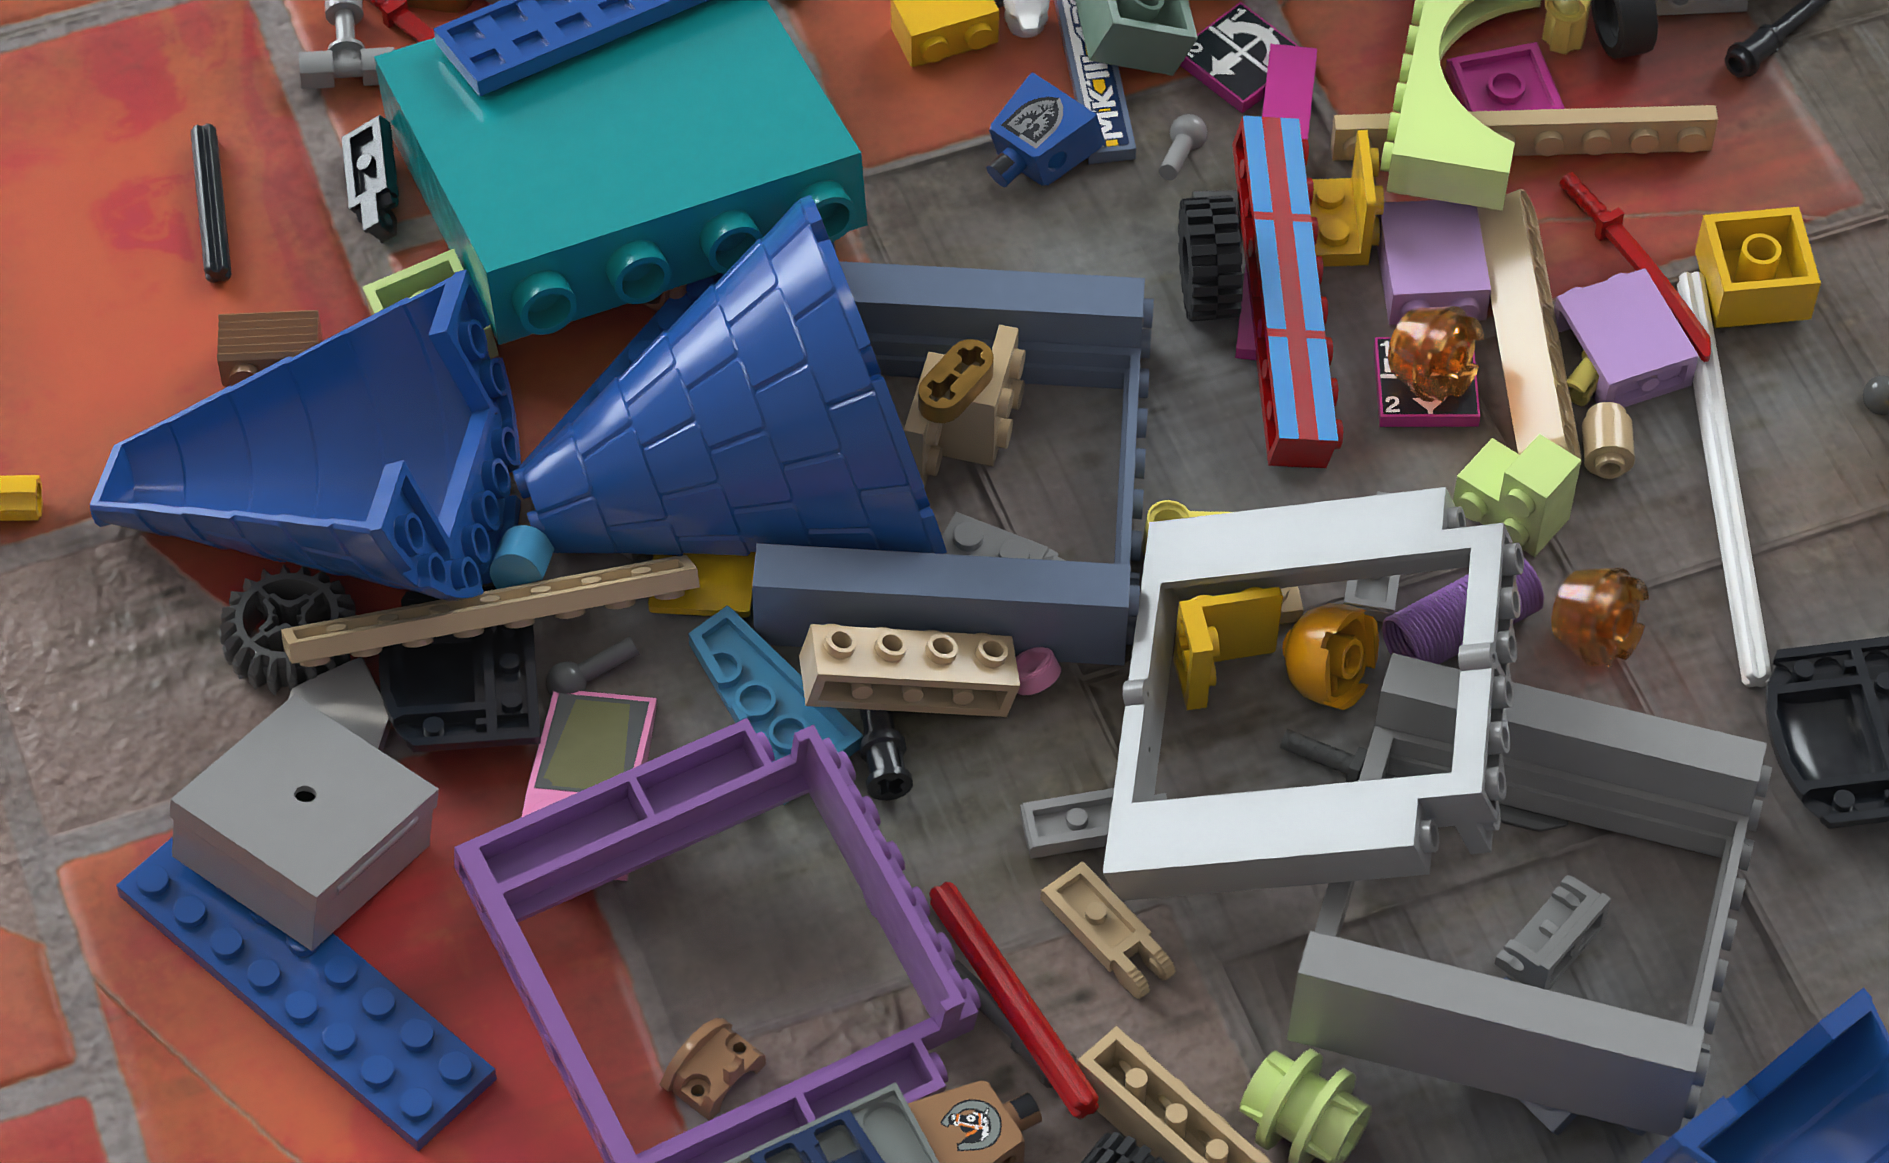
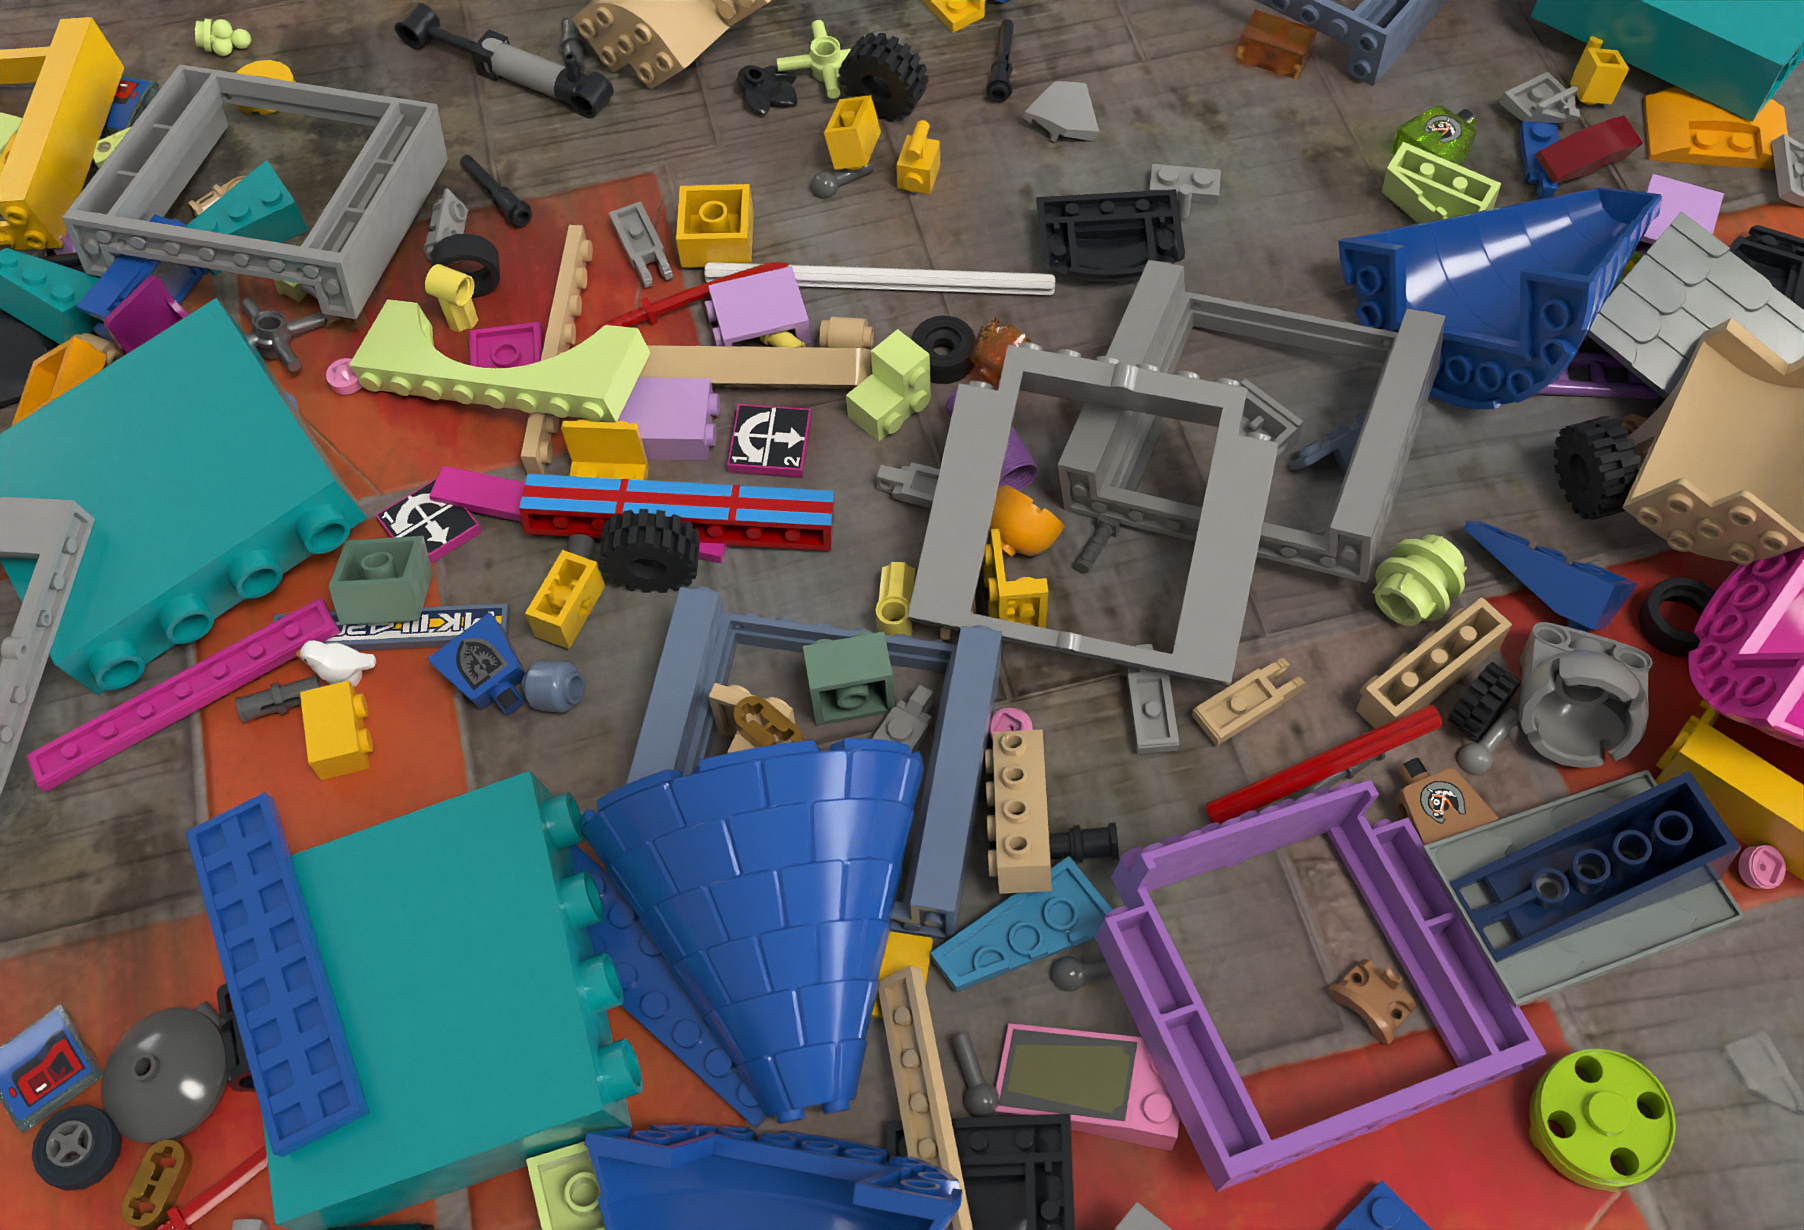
camera: 80 degrees left, 5 degrees up
dark azure brick [490,525,554,589] -> none
light grey bar [1159,114,1208,180] -> none
clear orange cone [1388,306,1484,402] -> none
none -> sand blue head [521,659,585,713]
none -> yellow brick [525,550,605,650]
none -> light grey hinge [608,201,673,288]
none -> sand green brick [802,632,895,726]
none -> black tyre [911,316,976,384]

